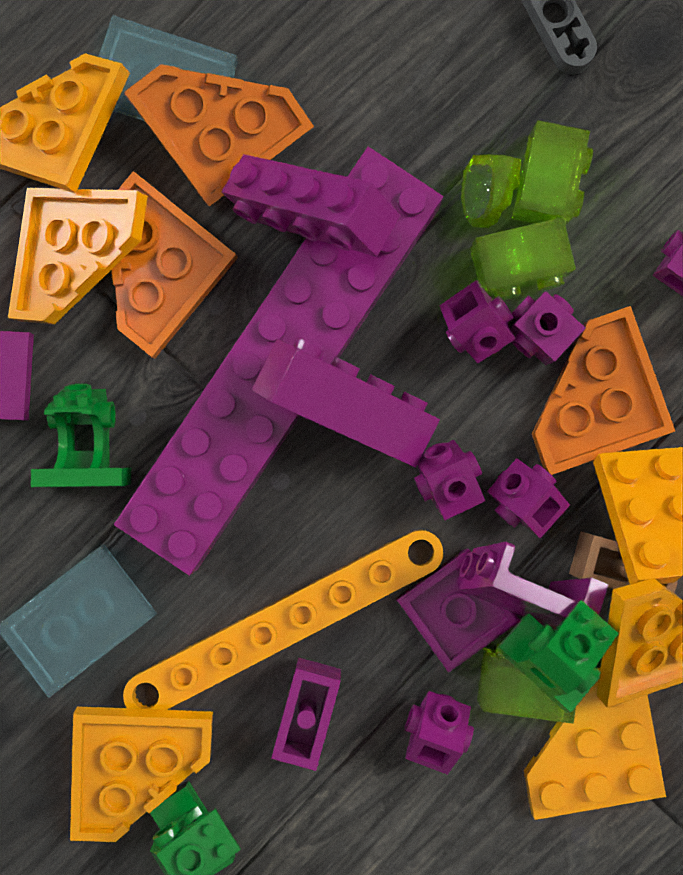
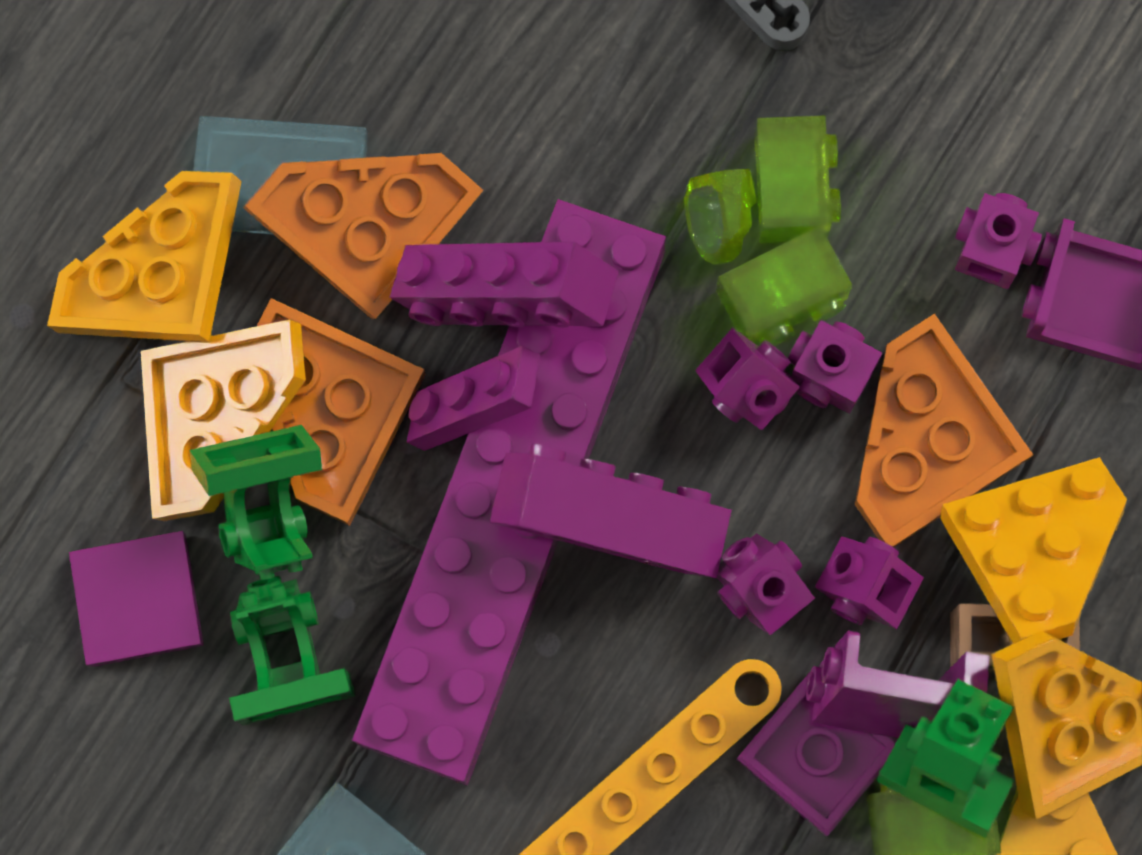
camera: 10 degrees left, 10 degrees down
none -> green tile [189,425,322,580]
none -> magenta plate [407,346,541,451]

